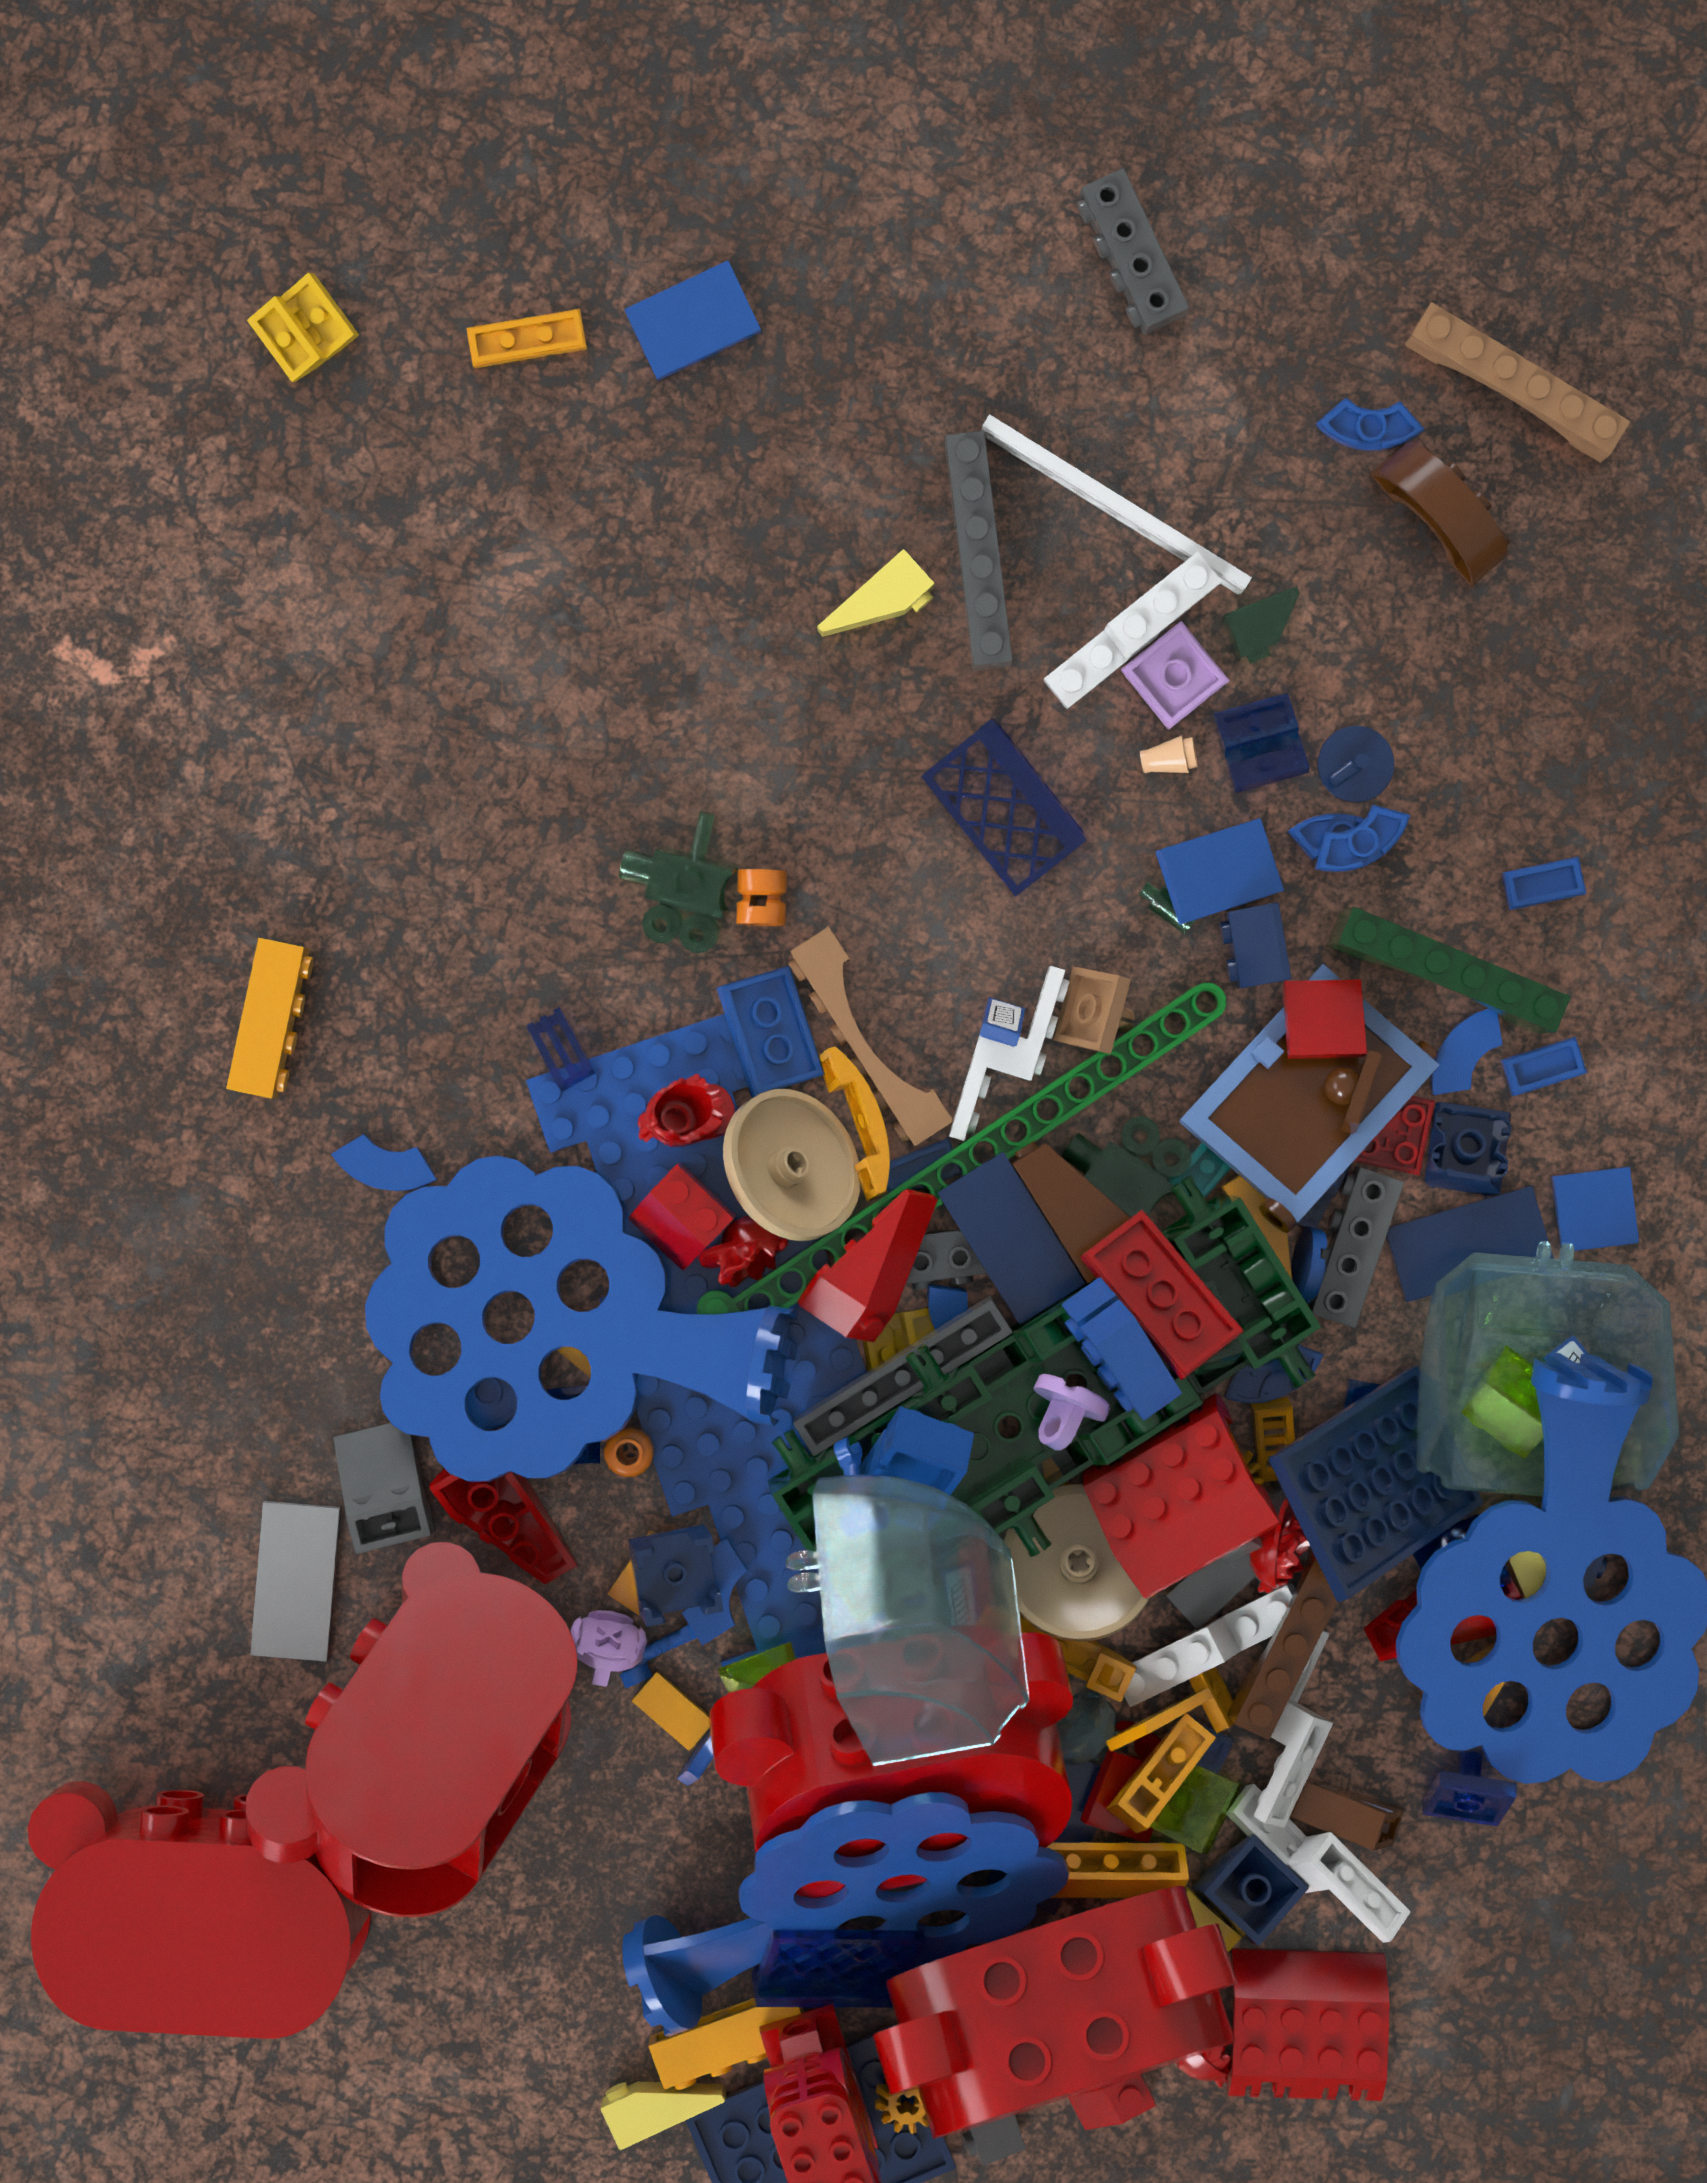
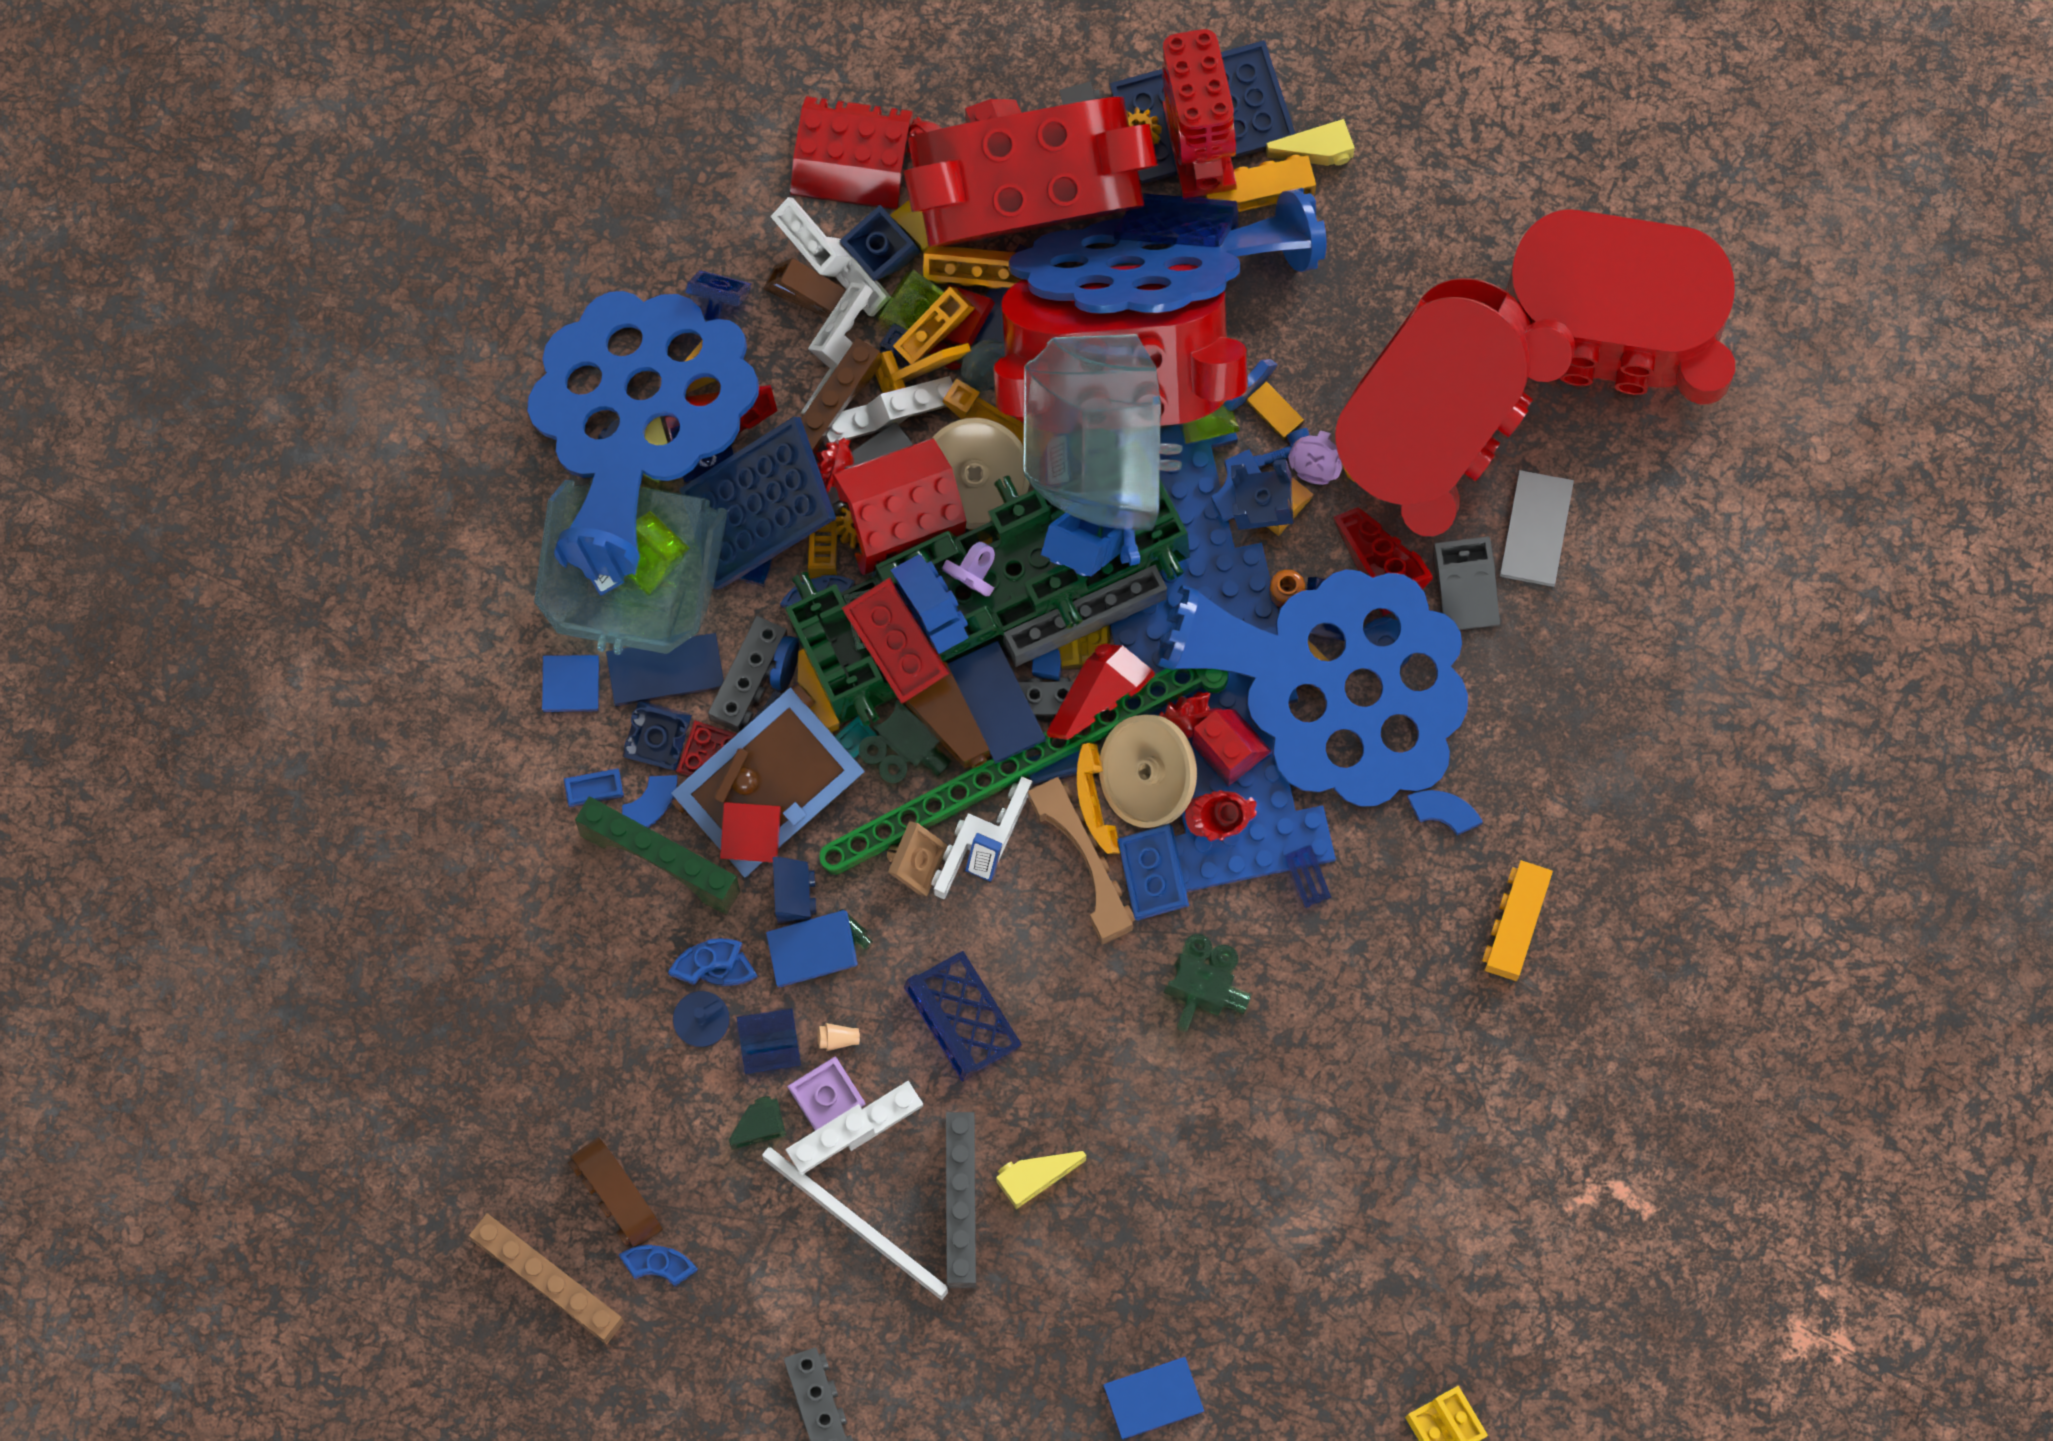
camera: 170 degrees left, 15 degrees down
light orange tile [466,309,587,368] -> none
orange wheel [736,869,787,926] -> none
blue tile [1501,857,1587,911] -> none

